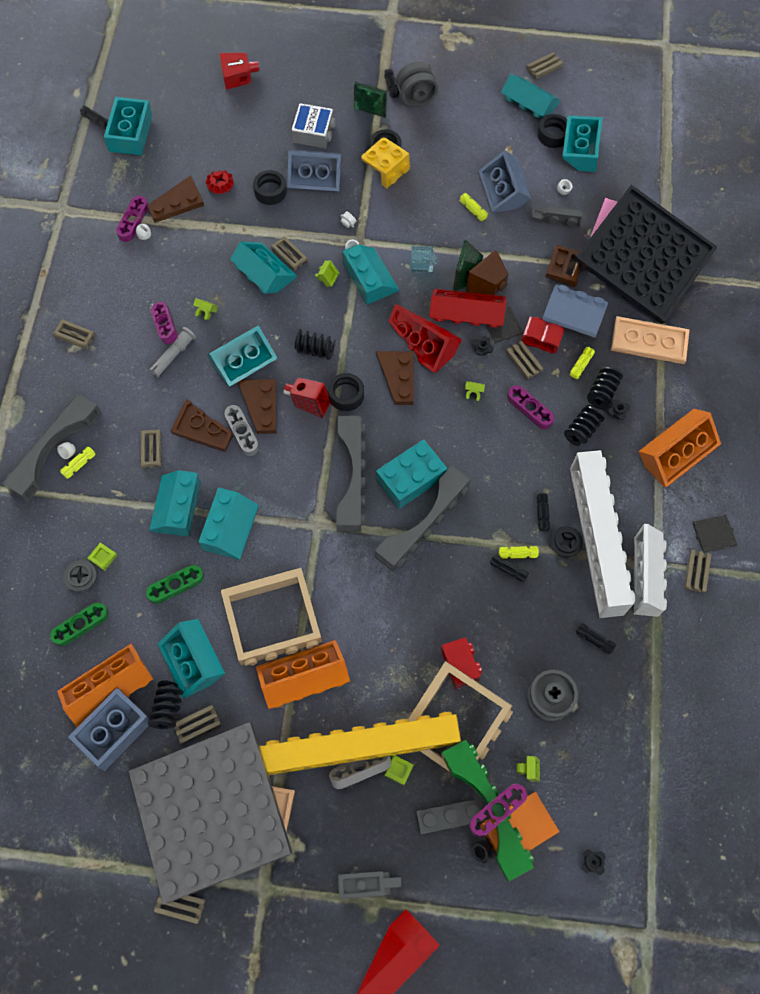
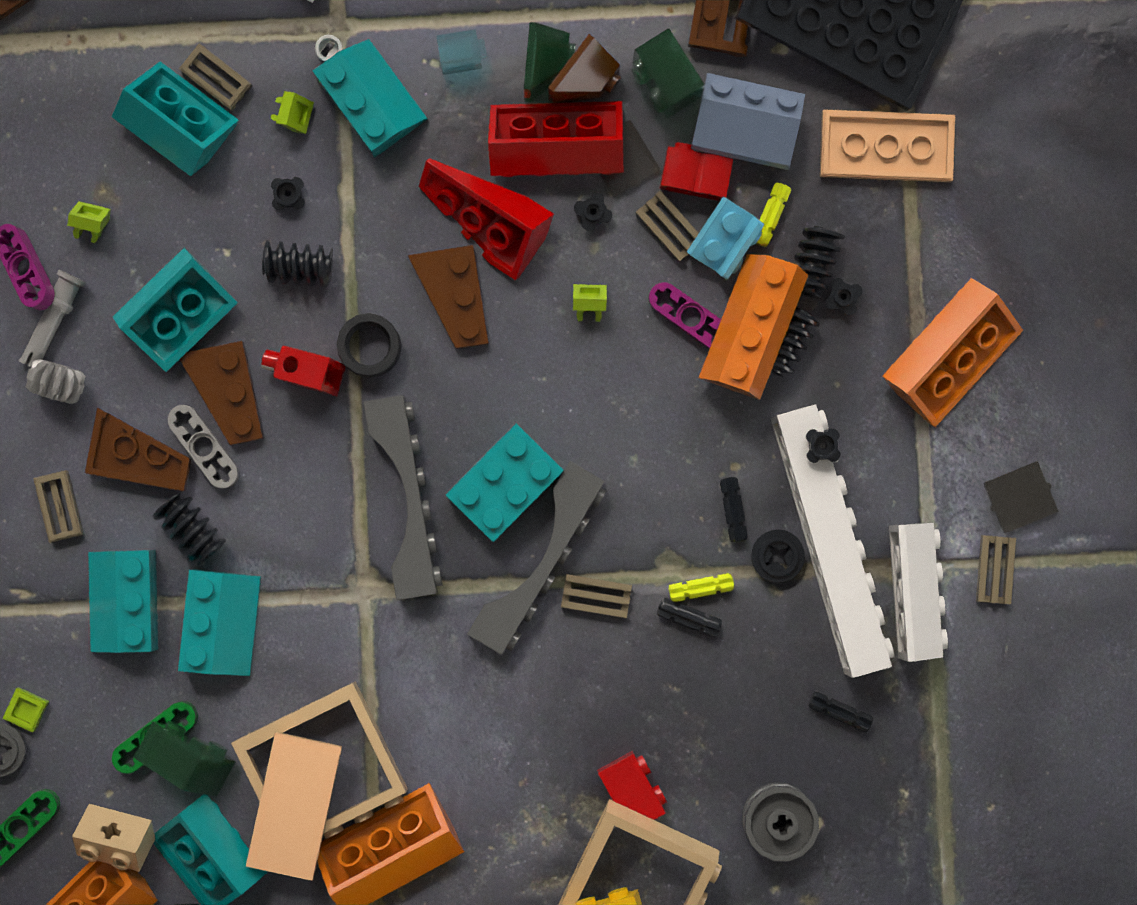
camera: 15 degrees left, 20 degrees up
none -> light grey gear [25,359,86,404]
none -> tan brick [72,804,155,872]
none -> clear green brick [133,721,236,797]
none -> black piece [153,491,226,565]
none -> light nougat tile [246,732,342,881]
none -> black plate [271,177,305,211]
none -> dark tan tile [561,574,632,618]
none -> clear green brick [631,28,705,119]
none -> medium azure bracket [687,196,764,280]
none -> orange slope [699,254,808,400]
none -> black plate [806,428,841,463]

